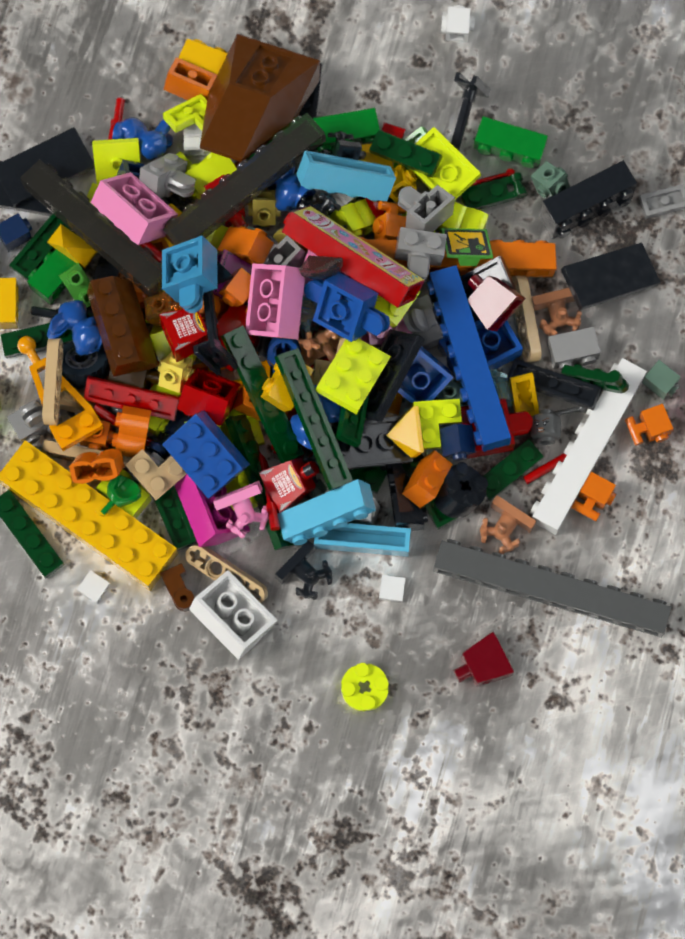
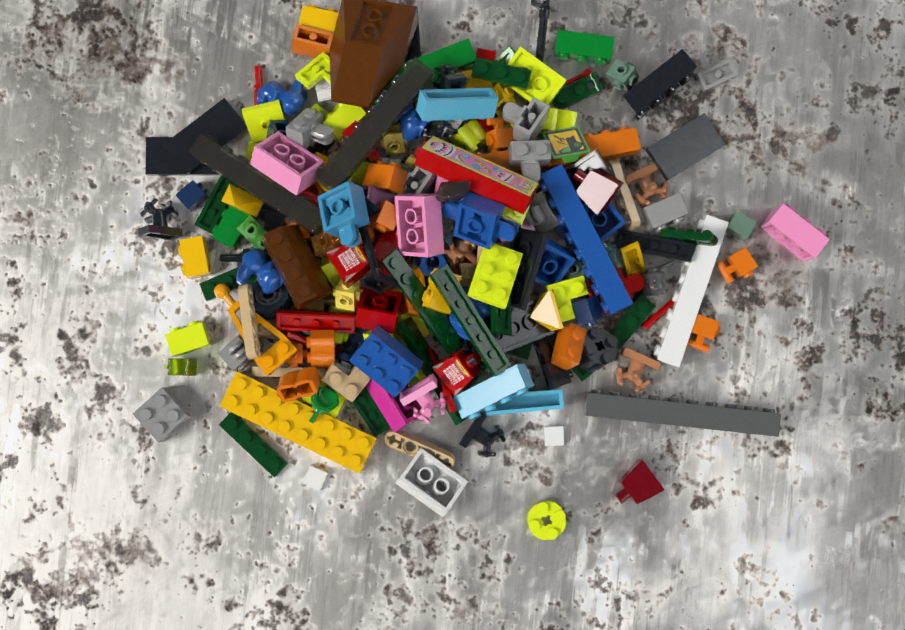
camera: 10 degrees left, 10 degrees up
reddish brown leg [160,563,194,612] -> none

